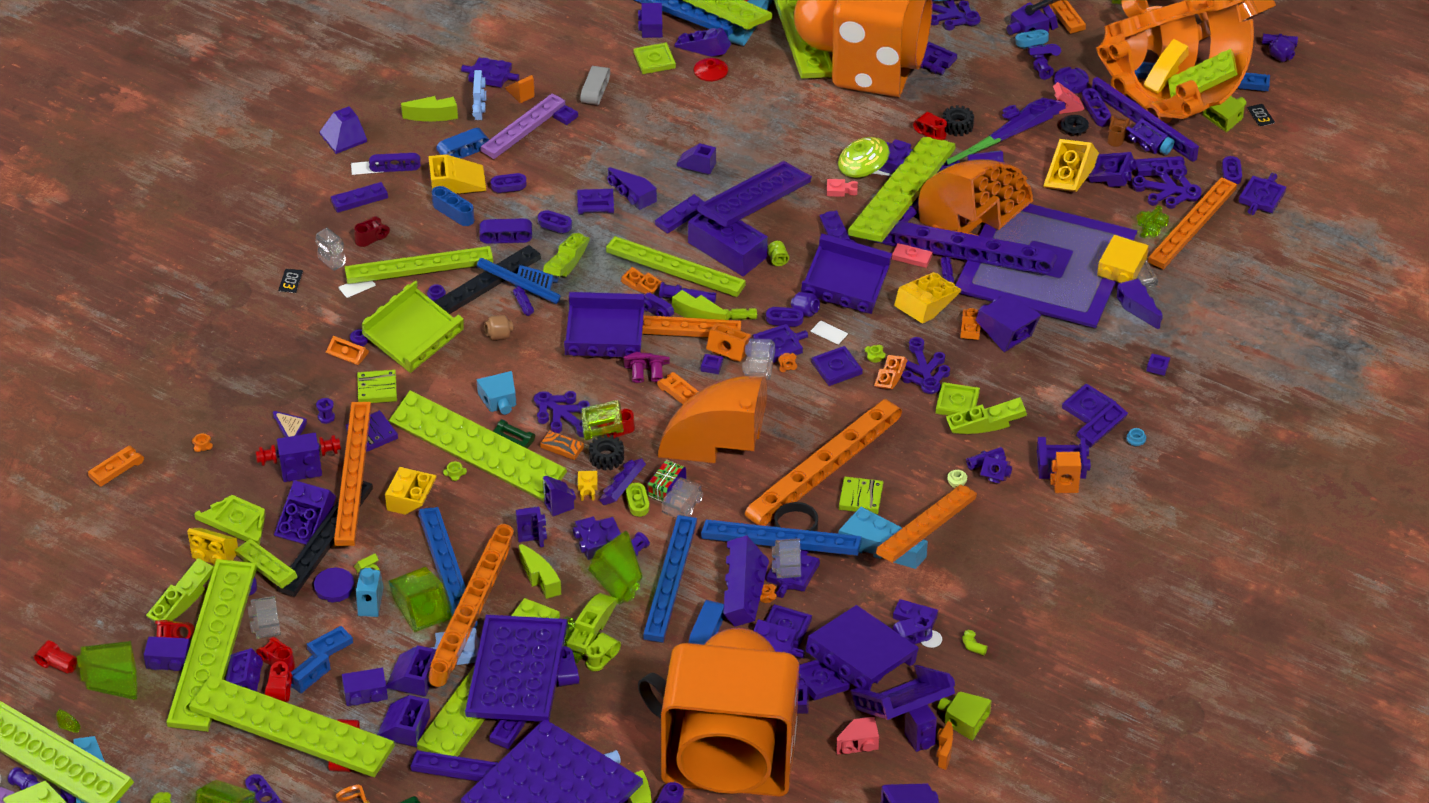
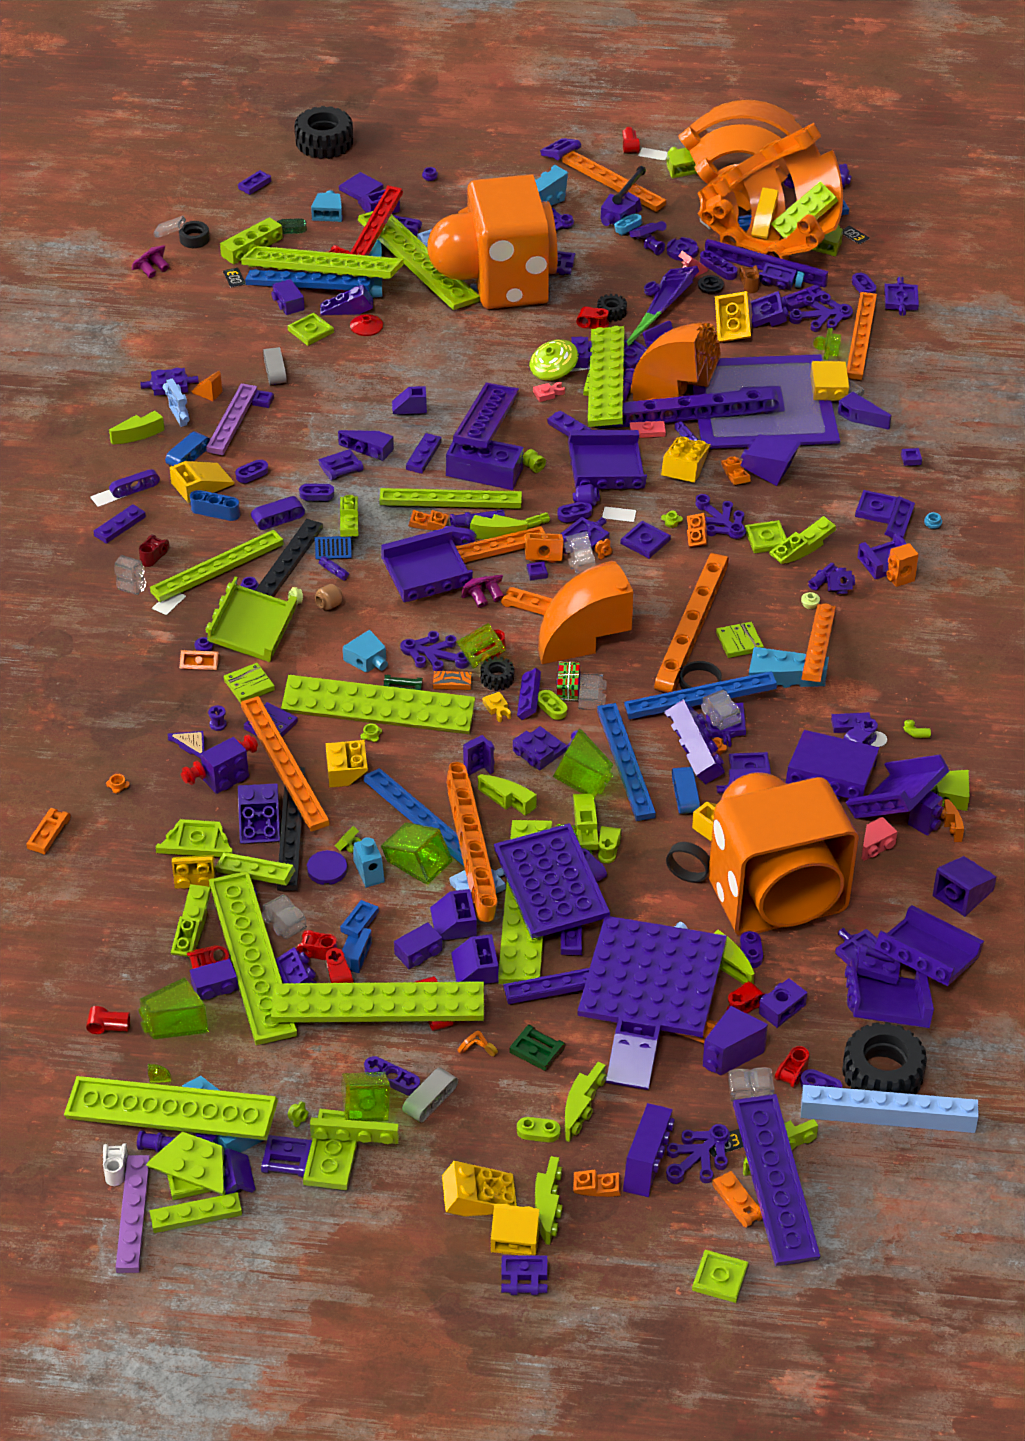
camera: 25 degrees left, 0 degrees up
black sticker [278,269,303,293] -> none
dark purple slope [320,106,367,154] -> none
blue axle [477,258,561,304] -> none
dark purple slope [543,476,576,516] -> none
none -> yellowish green plate [288,587,303,606]

